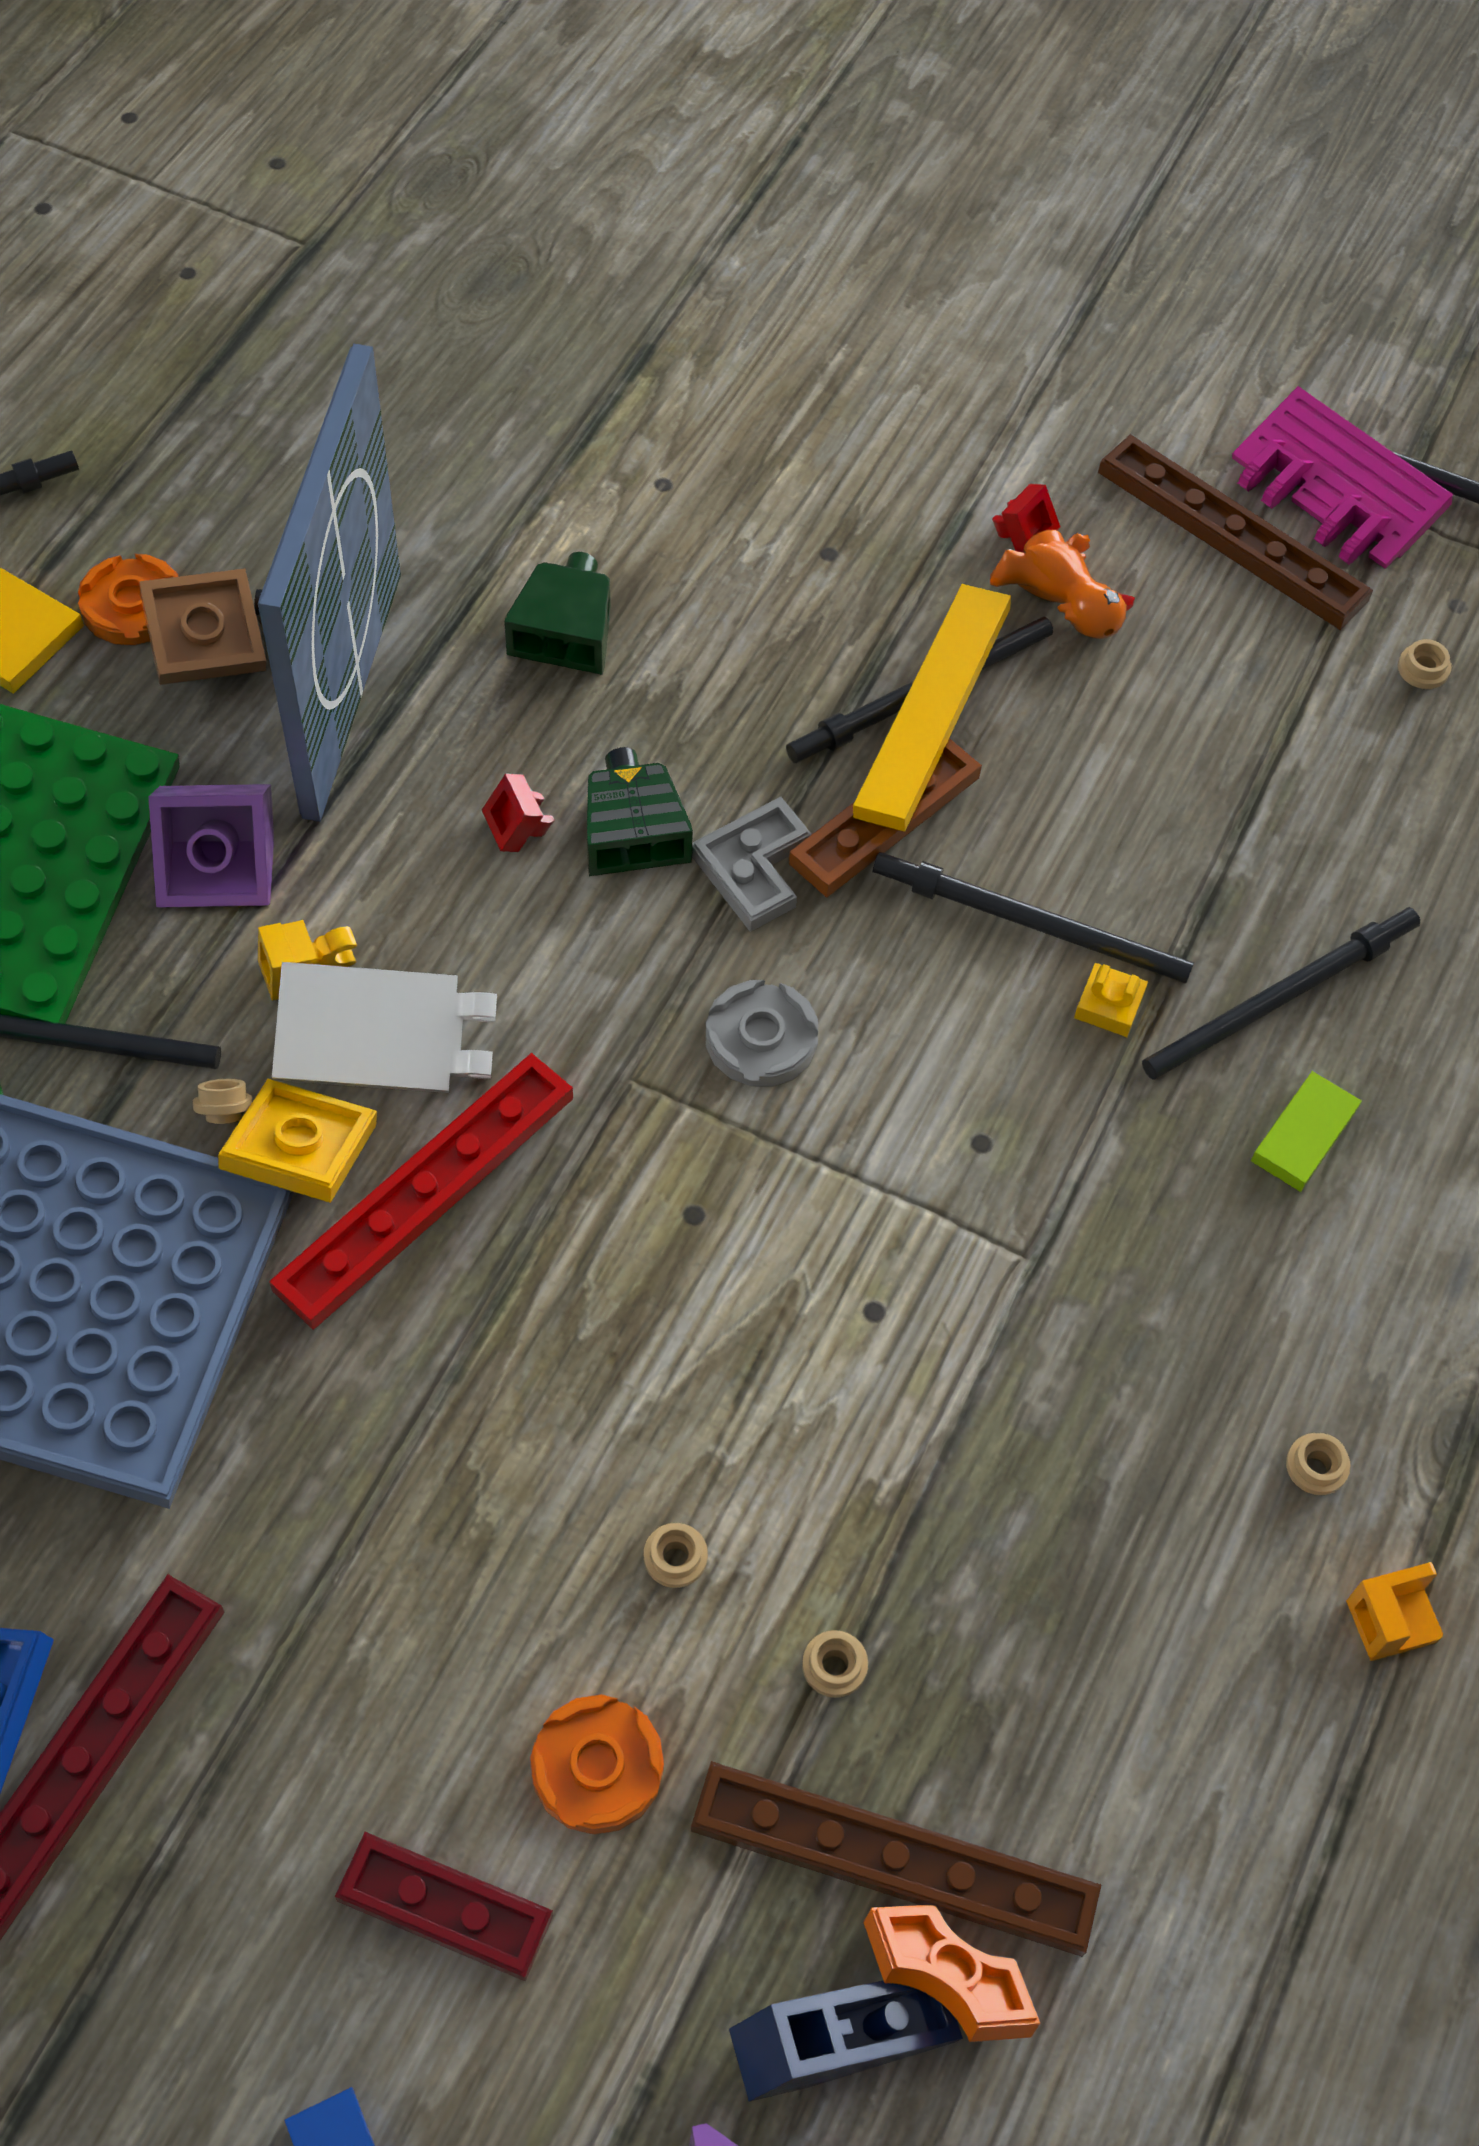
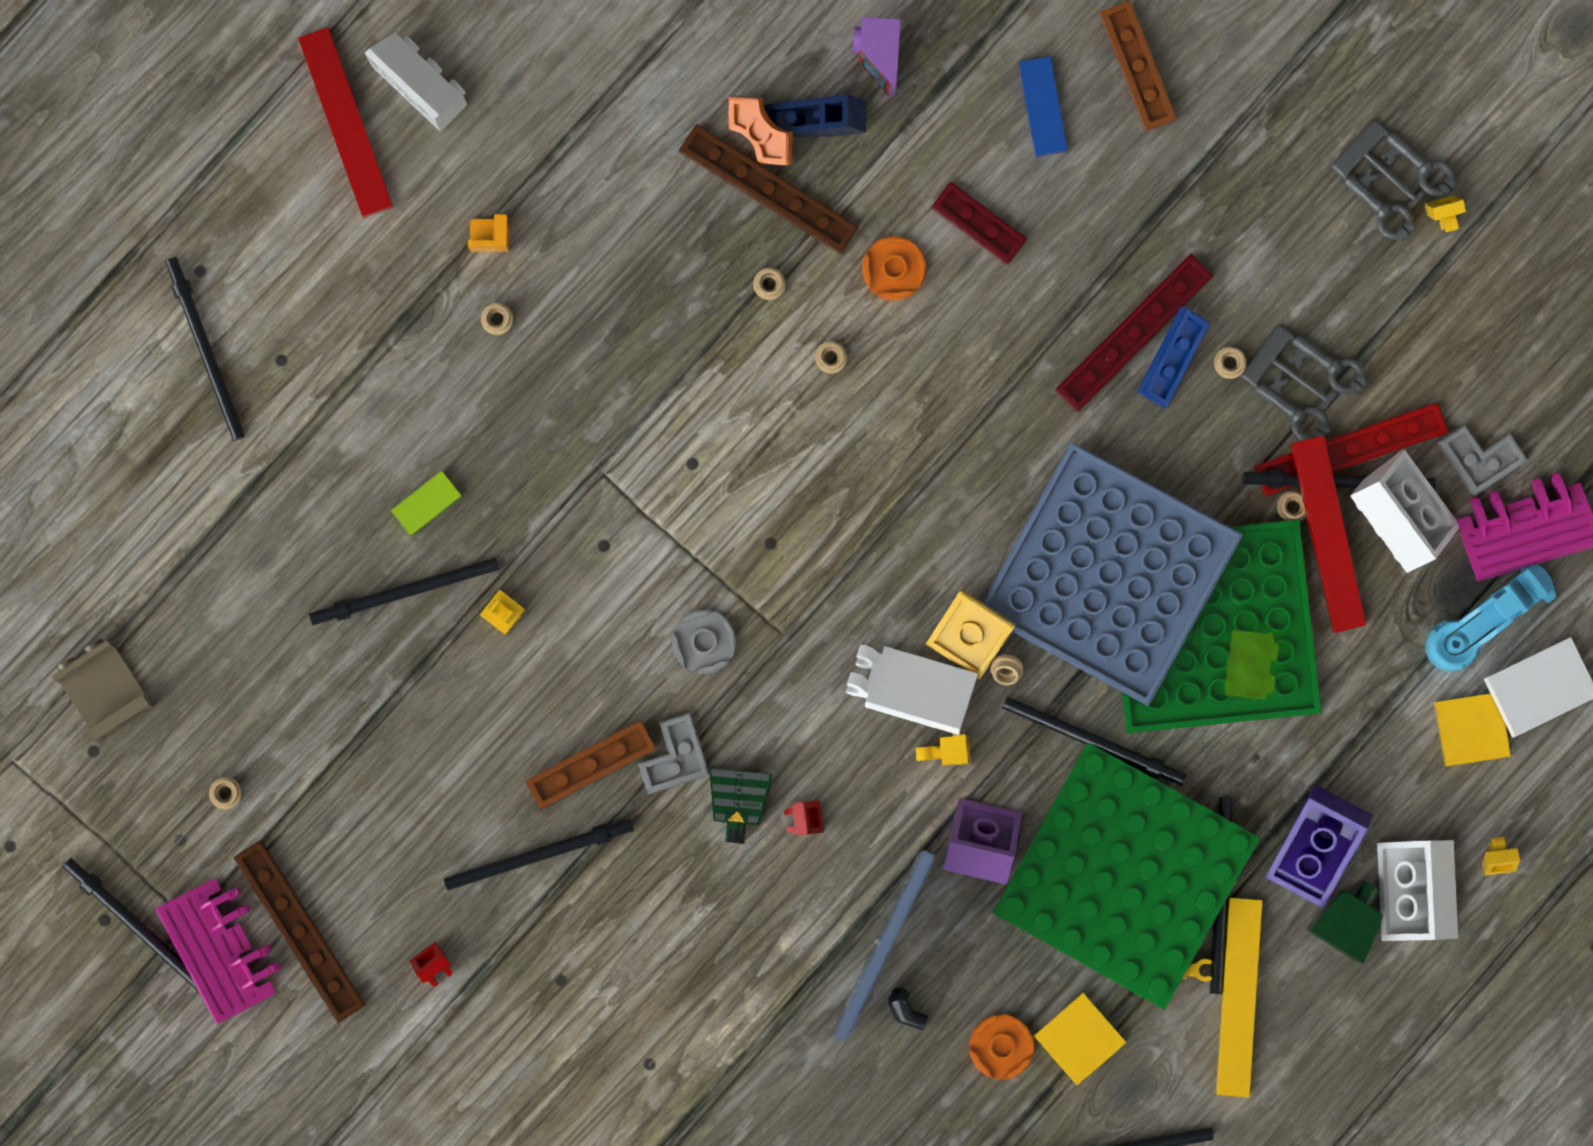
camera: 160 degrees left, 25 degrees up
medium nougat plate [139,568,266,685] -> none
red plate [269,1052,573,1330] -> none
dark green torso [504,552,611,675] -> none
yellow tile [853,584,1011,832] -> none
black bar [872,852,1194,983] -> none
orange animal [990,530,1135,639] -> none

